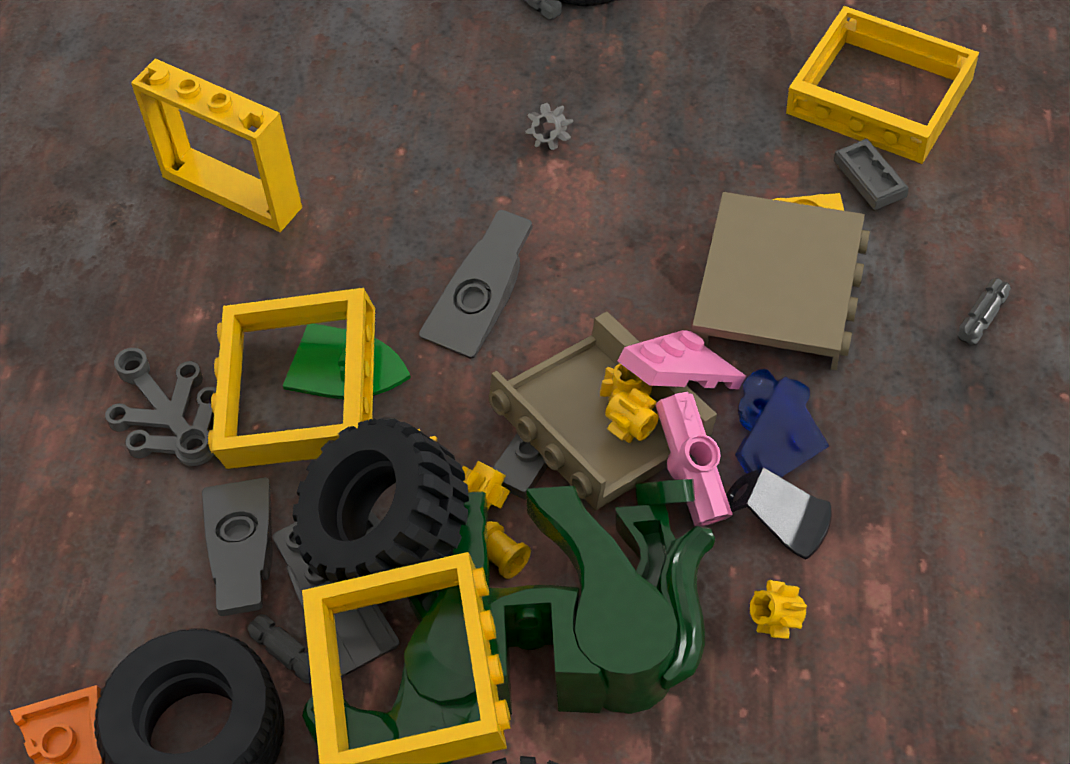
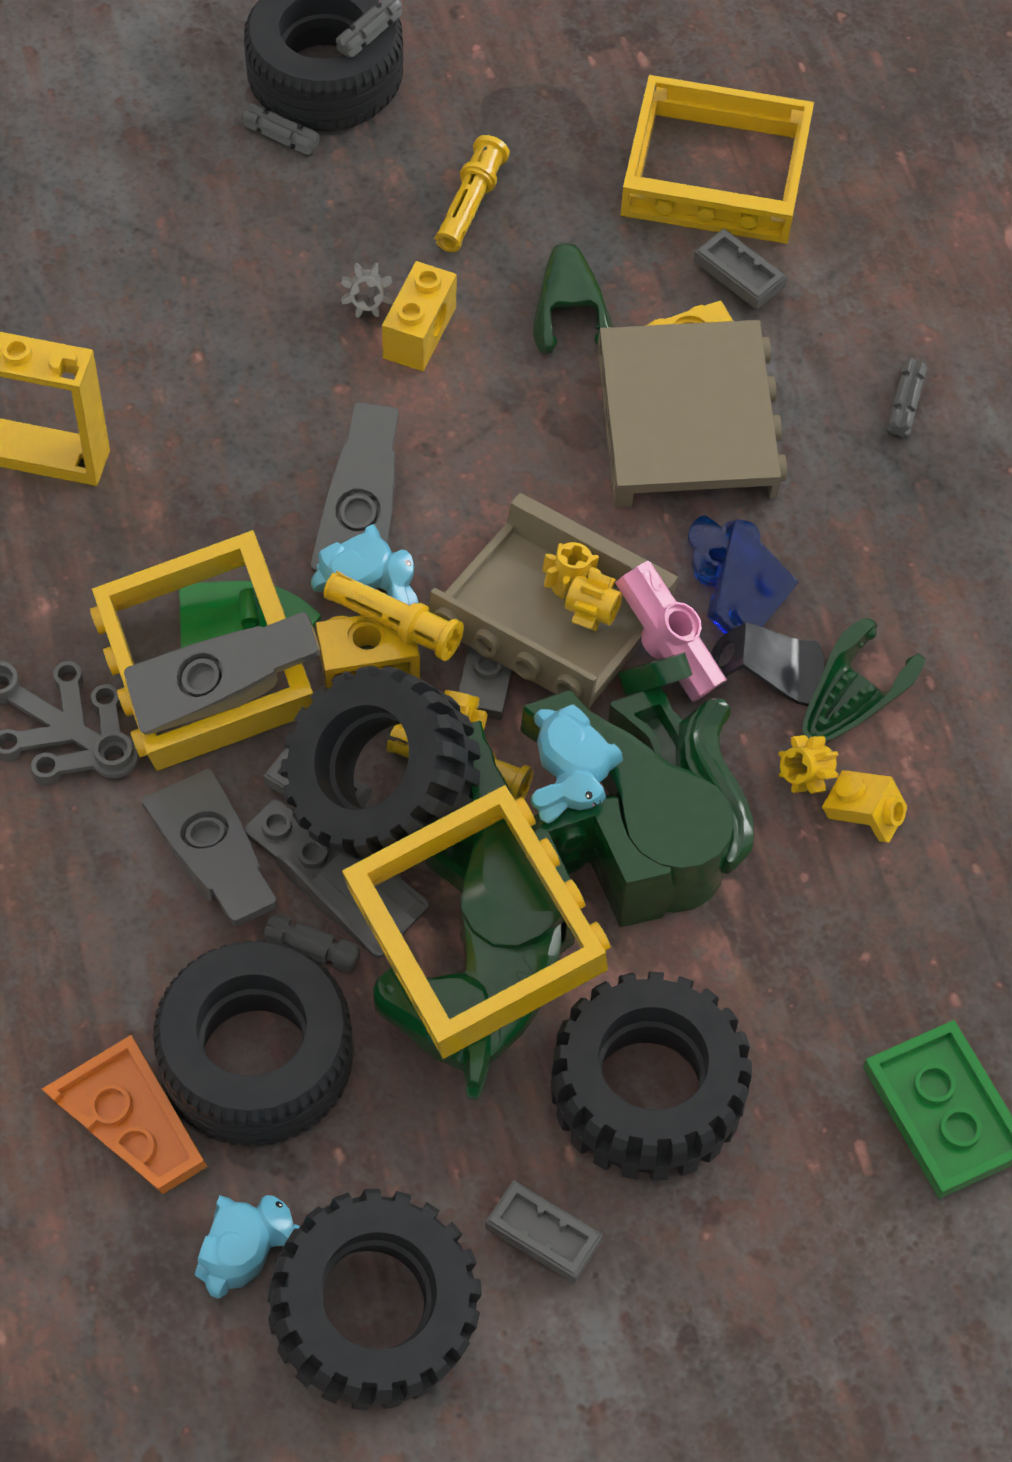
camera: 25 degrees left, 5 degrees up
bright pink wing [617,330,746,389] -> none
none -> dark grey piece [124,612,320,735]
none -> medium azure animal [311,524,419,605]
none -> yellow brick [316,615,420,688]
none -> yellow pin [323,571,464,661]
none -> yellow brick [382,261,457,372]
none -> yellow pin [434,135,510,252]
none -> medium azure animal [531,704,623,824]
none -> dark green animal [533,243,613,354]
none -> dark green animal [802,618,926,743]
none -> yellow bracket [822,770,907,843]

